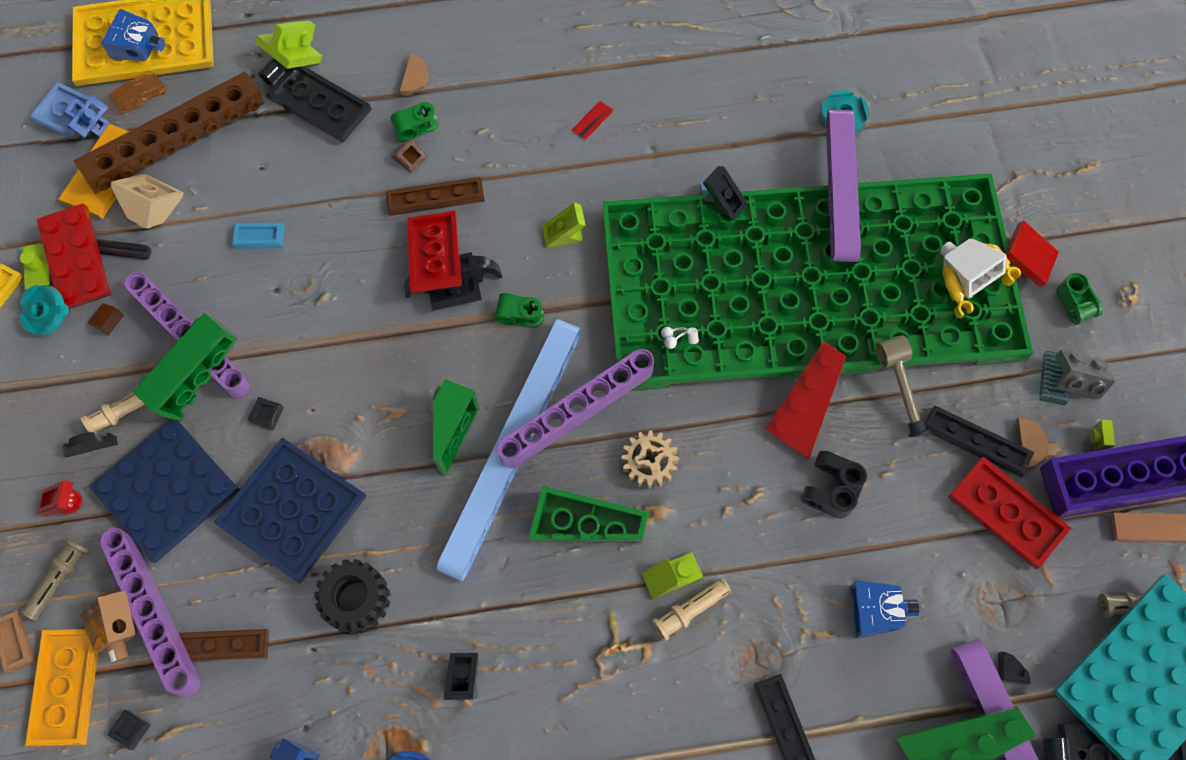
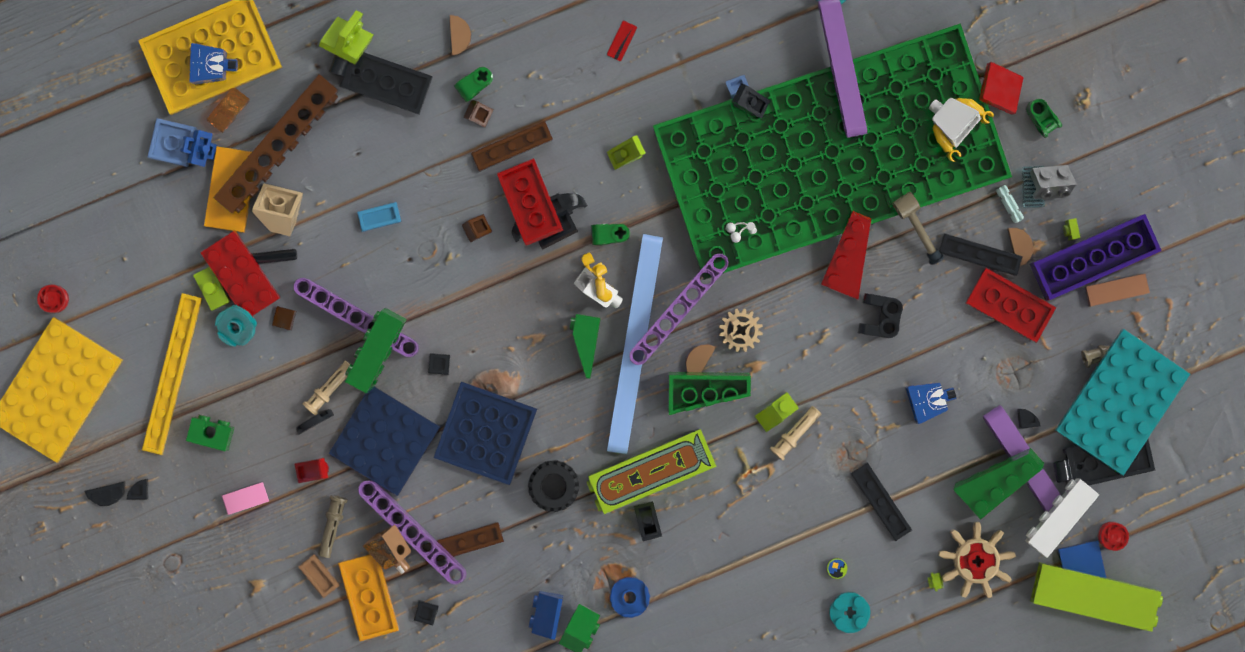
camera: 25 degrees left, 20 degrees up
none -> reddish brown slope [462,214,492,242]
none -> torso [574,252,623,308]
none -> brick [586,429,717,514]
none -> medium nougat tile [686,344,716,372]
none -> light aqua axle [996,185,1024,223]

